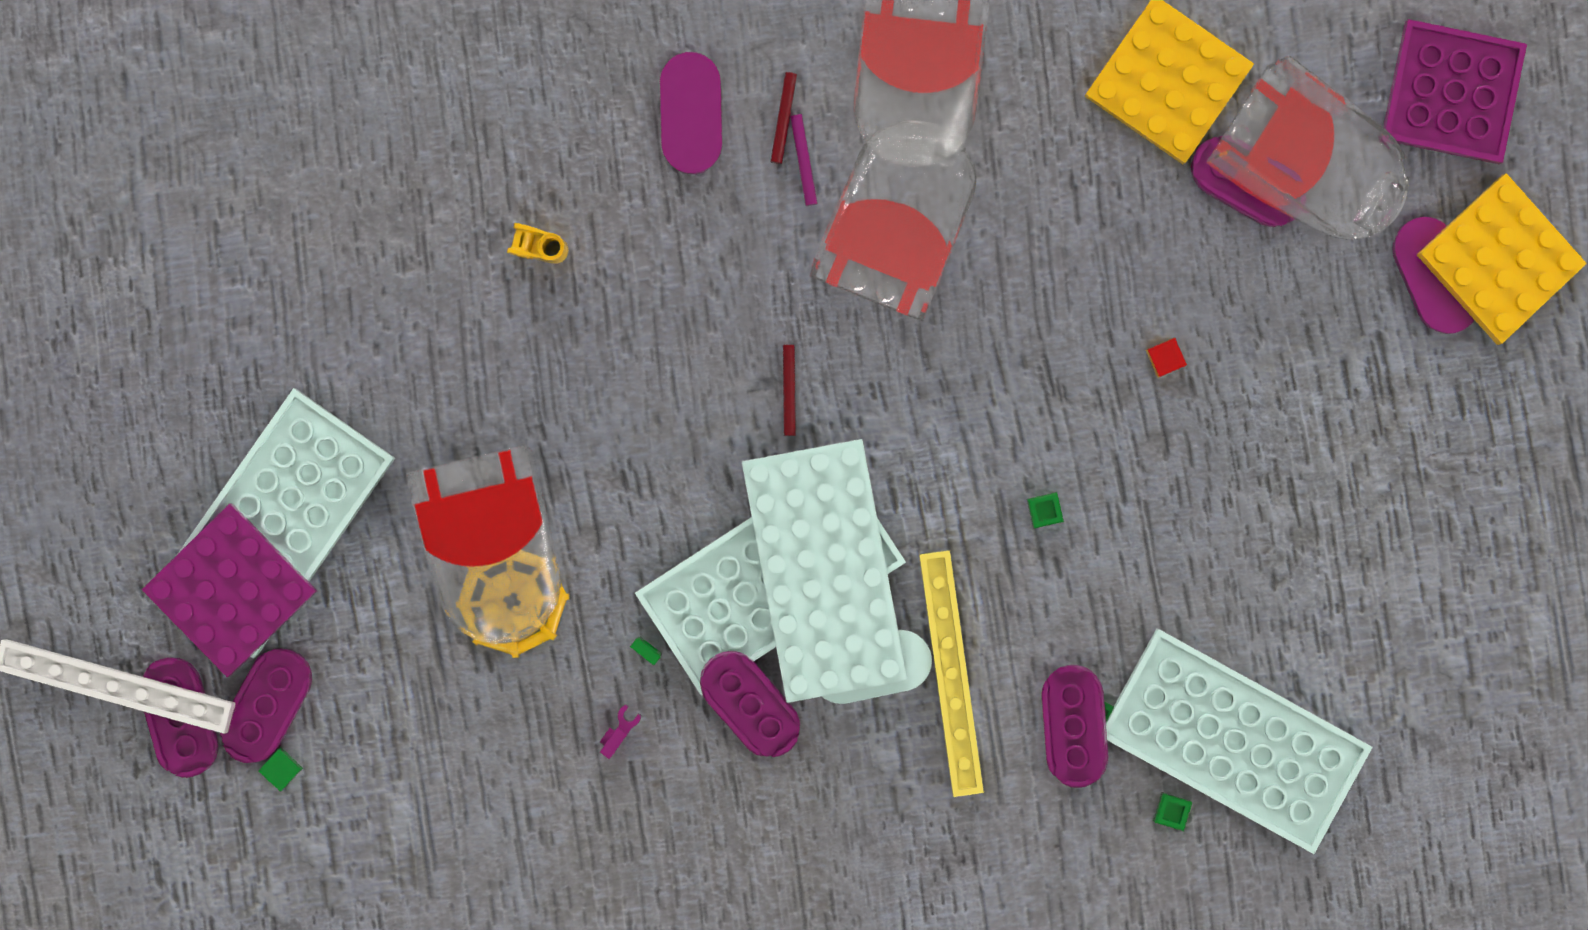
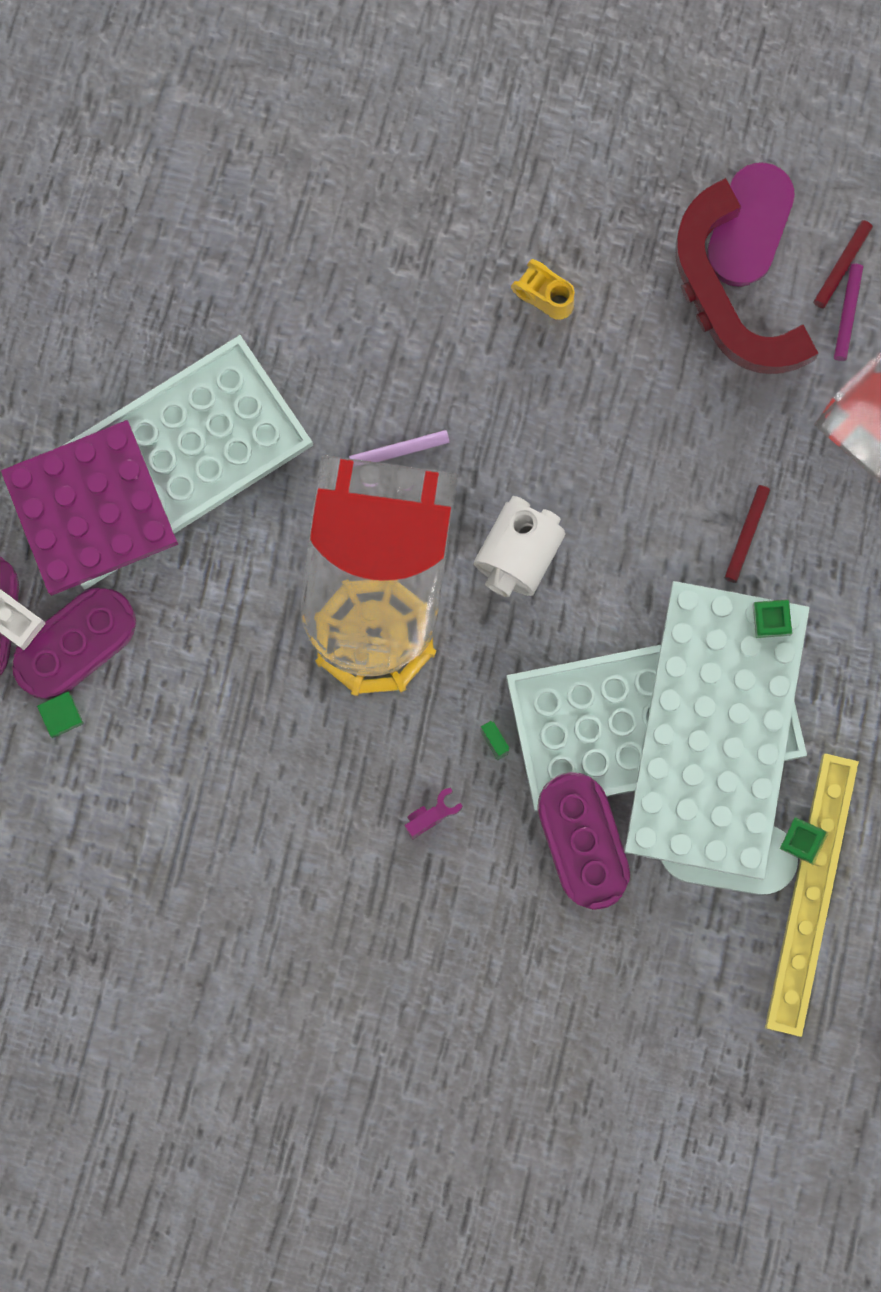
camera: 20 degrees right, 10 degrees down
none -> lavender bar [349,430,450,469]
none -> white cylinder [474,496,566,597]
none -> dark red arch [675,178,819,374]
none -> green tile [752,600,792,638]
none -> green tile [780,817,828,865]

